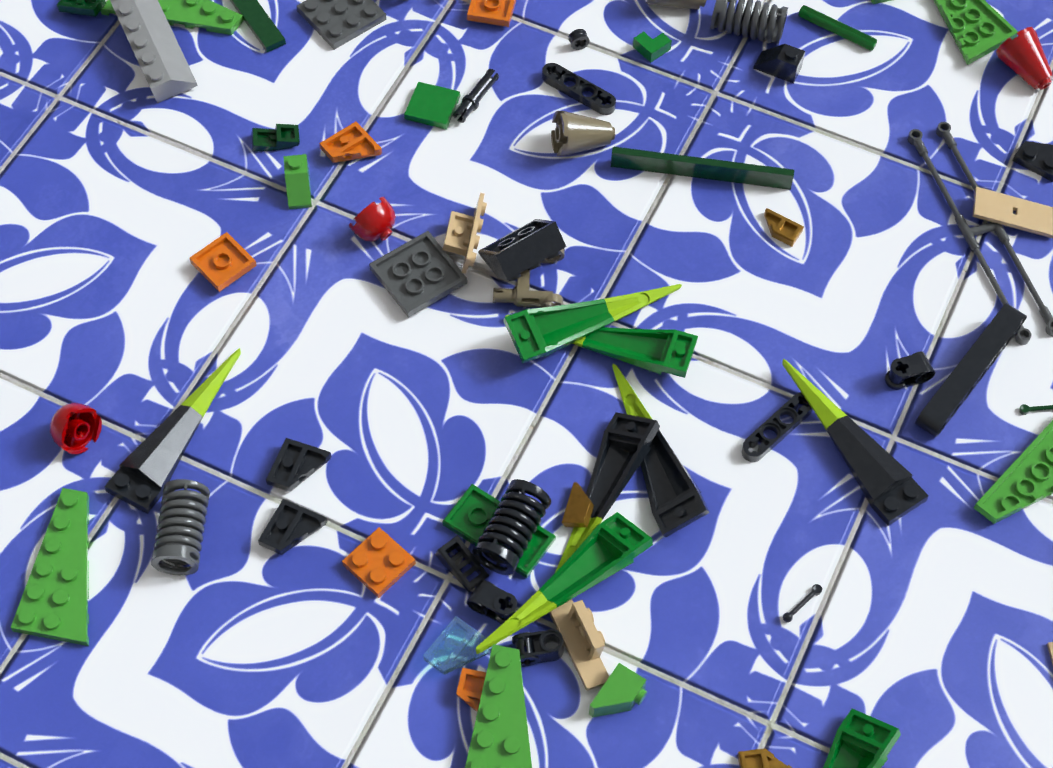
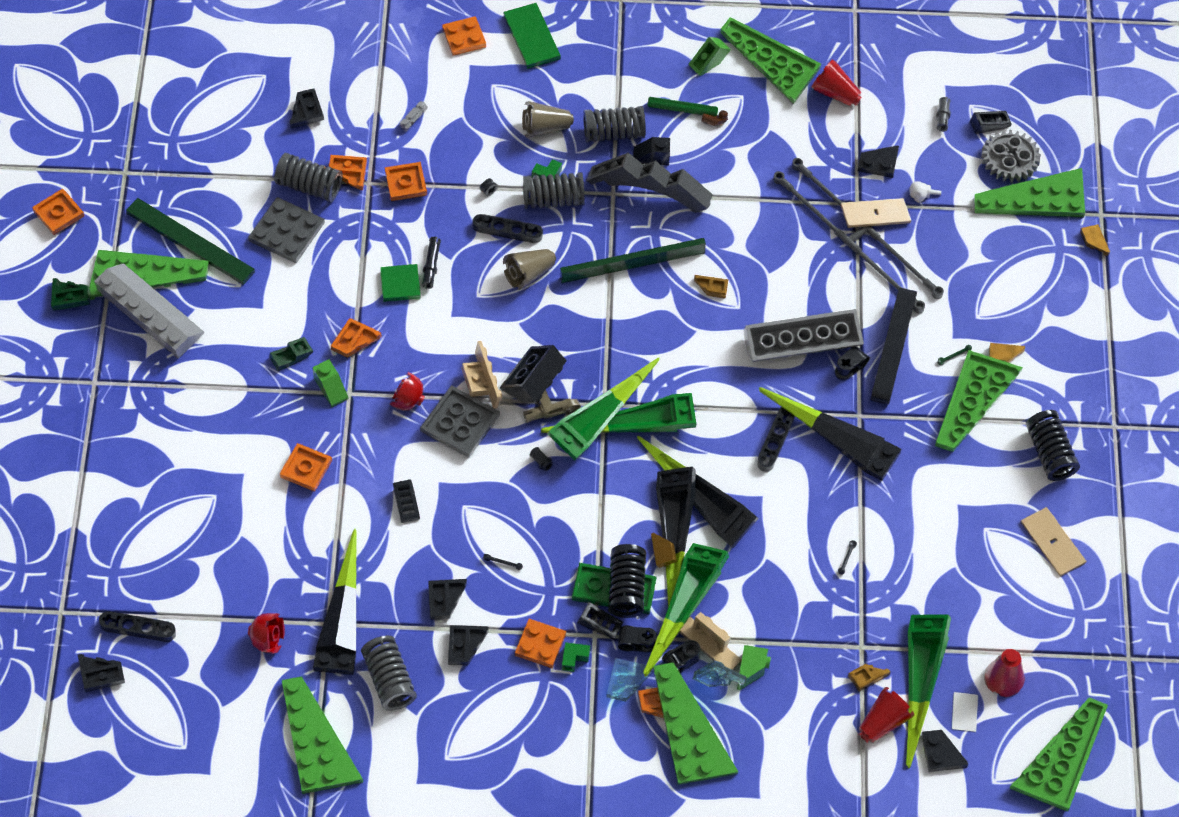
camera: 25 degrees left, 0 degrees up
none -> black slope [393,479,420,523]
none -> black hinge [483,554,523,570]
none -> dark grey piece [523,172,585,209]
none -> black pin [529,447,553,471]
none -> green piece [562,642,590,672]
none -> dark grey arch [586,153,713,213]
none -> clear light blue wing [692,661,746,687]
none -> reddish brown arm [701,110,728,126]
none -> light grey slope [743,309,864,362]

